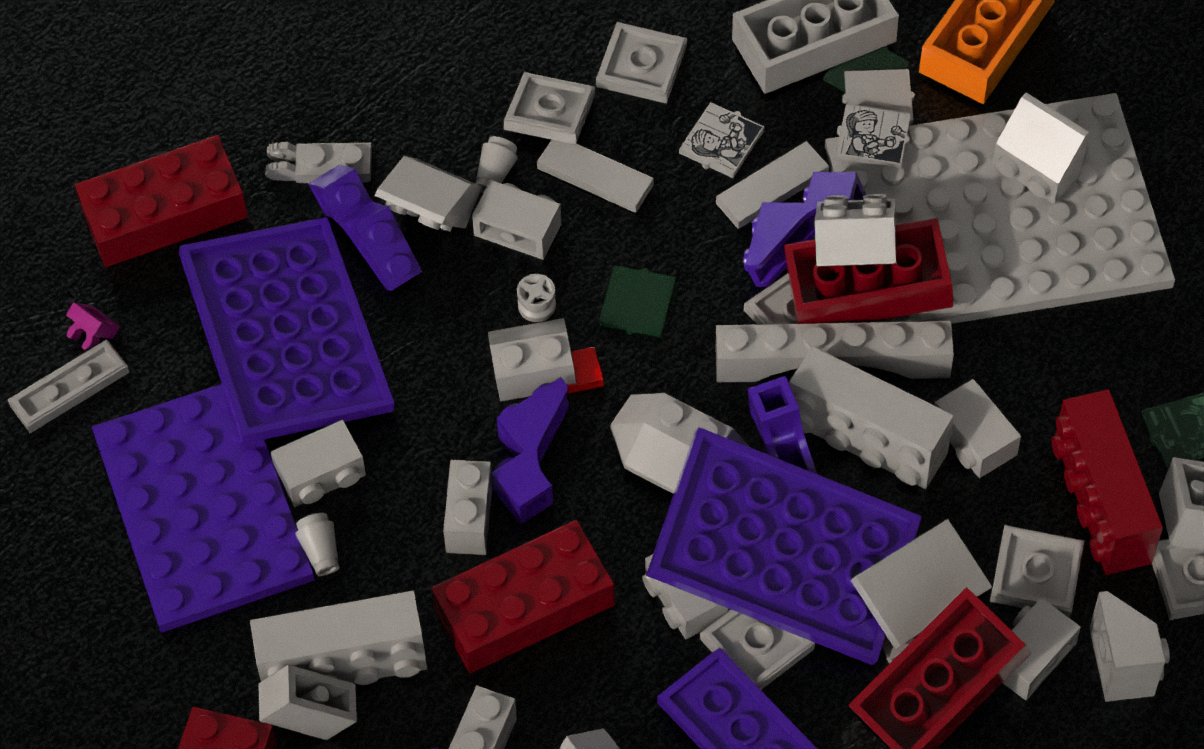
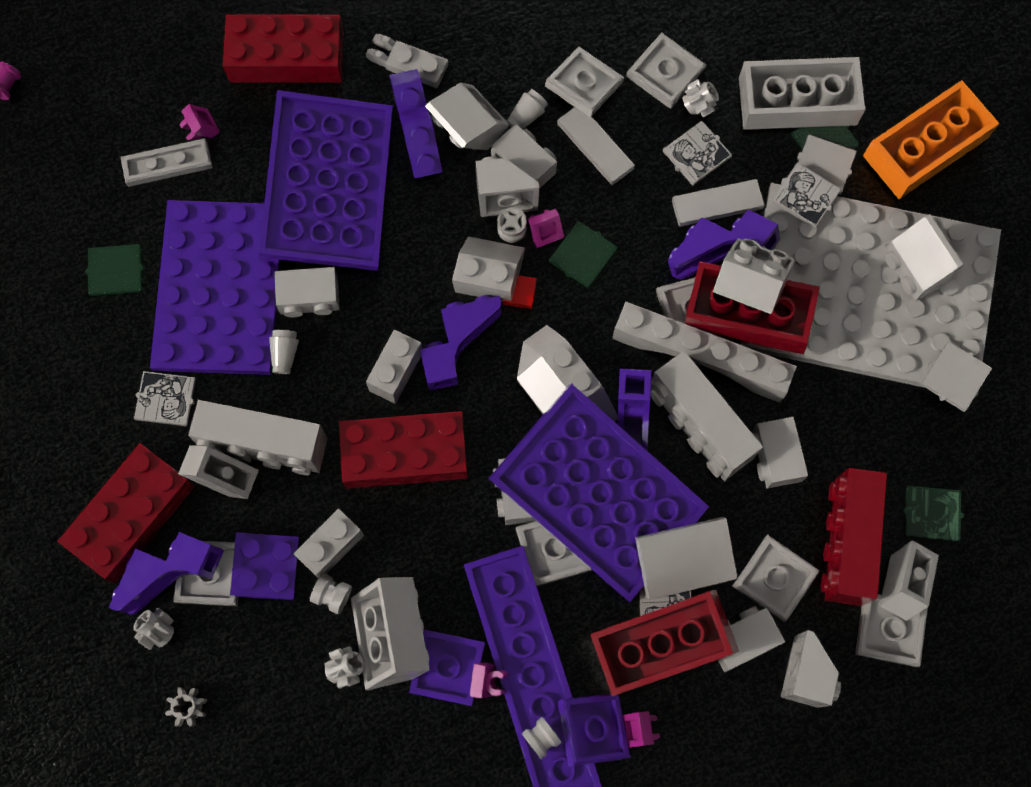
camera: 20 degrees right, 15 degrees up
none -> clear green piece [85,244,144,296]
none -> piece [134,371,196,426]
none -> light grey slope [476,156,539,217]
none -> magenta tile [528,209,564,248]
none -> light grey gear [683,79,719,117]
none -> light grey piece [921,342,992,412]

